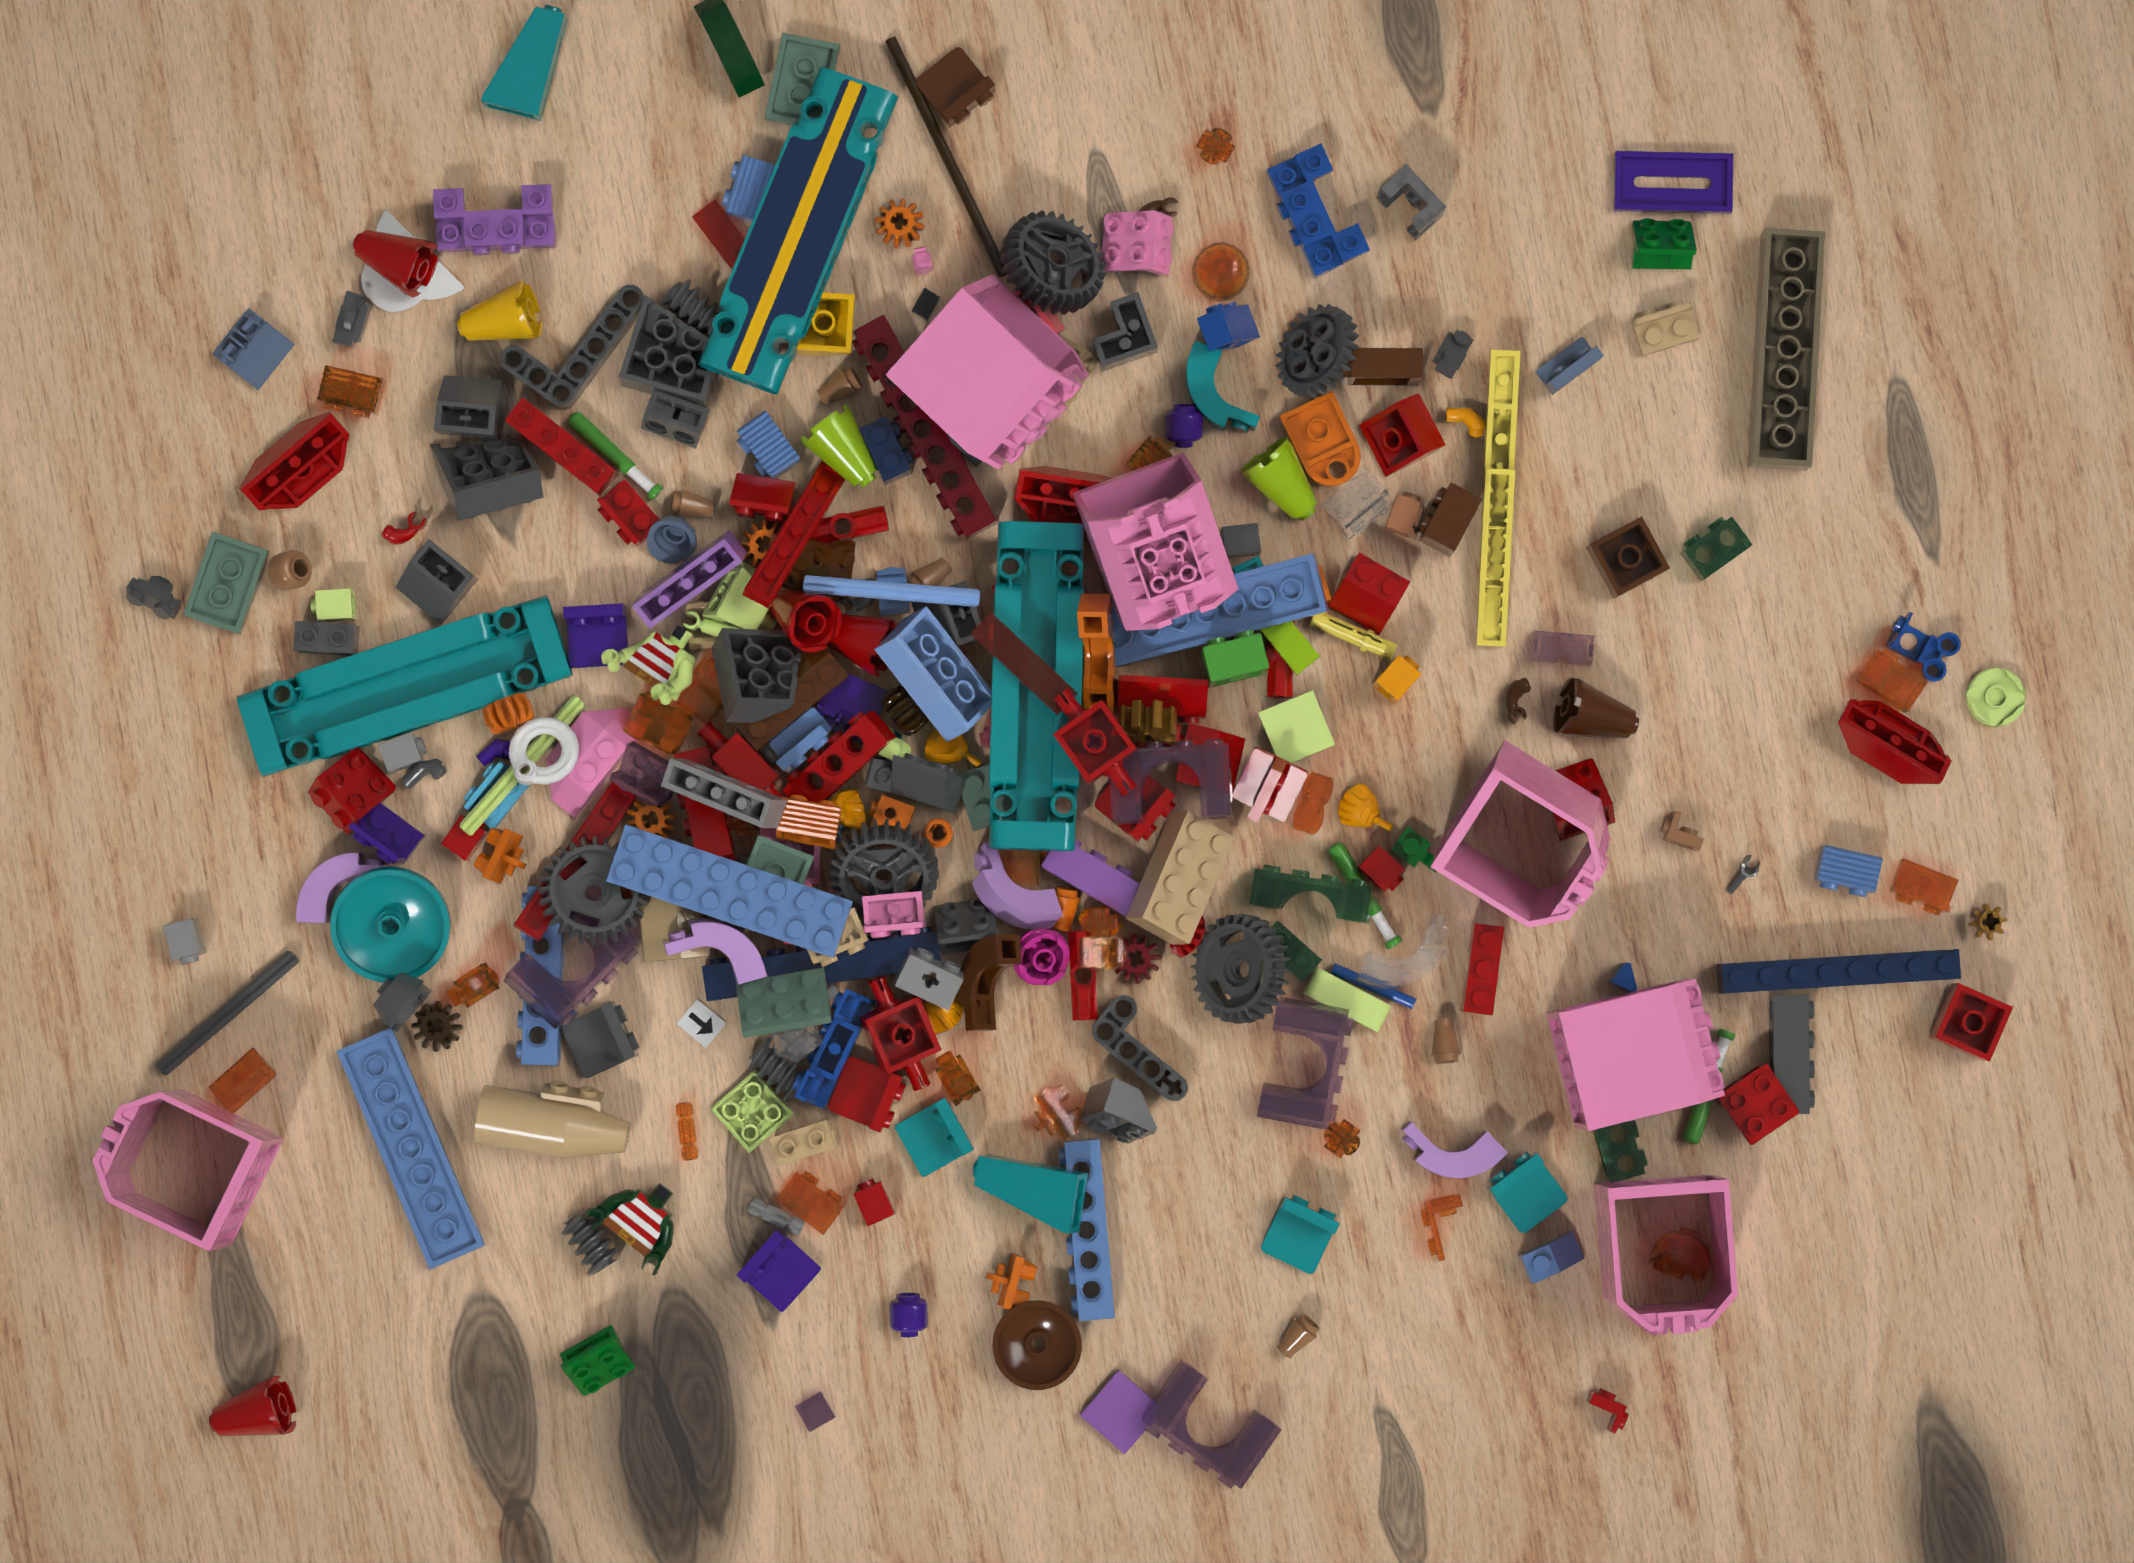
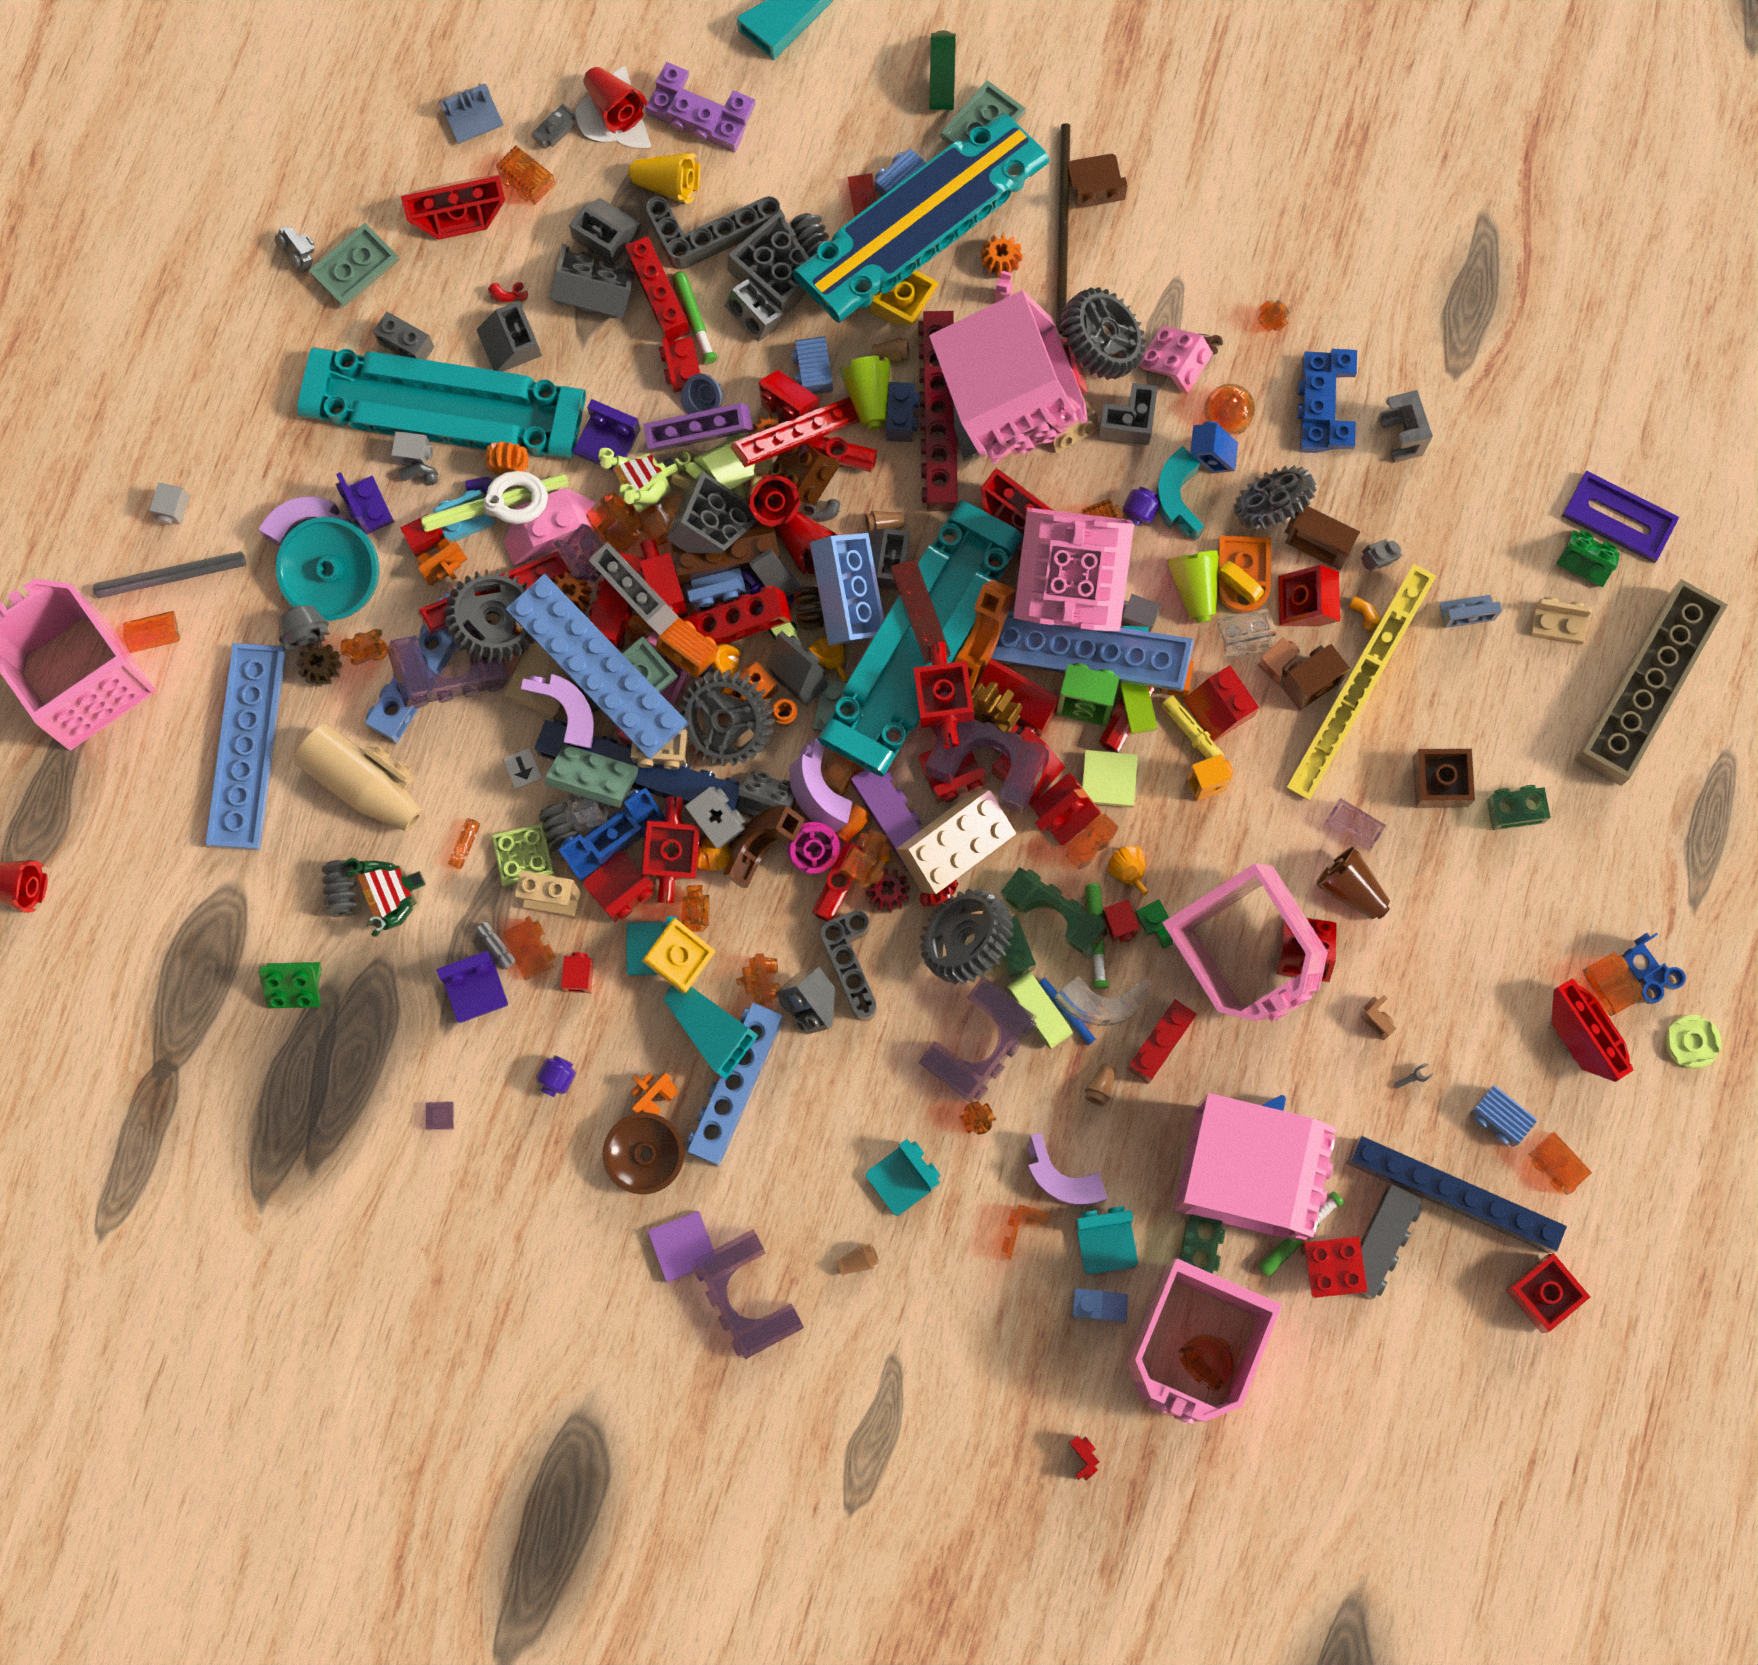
camera: 30 degrees right, 10 degrees down
medium nougat head [267,550,312,590] -> none
red bracket [307,748,396,835] -> none
yellowish green brick [311,588,357,622] -> none
dark grey bracket [562,1001,640,1078] -> none
medium nougat cone [670,489,715,518] -> none
light blue axle [803,575,980,607] -> none
bright pink bracket [862,891,926,938] -> none
dark grey bracket [864,756,892,793] -> none
medium blue bracket [876,567,910,616] -> none
reddish brown arm [1506,678,1531,724] -> none
pearl gold gear [1968,903,2008,940] -> none
none -> yellow tile [641,918,716,994]
none -> dark grey tile [749,548,800,598]
none -> yellow beam [1218,561,1264,603]

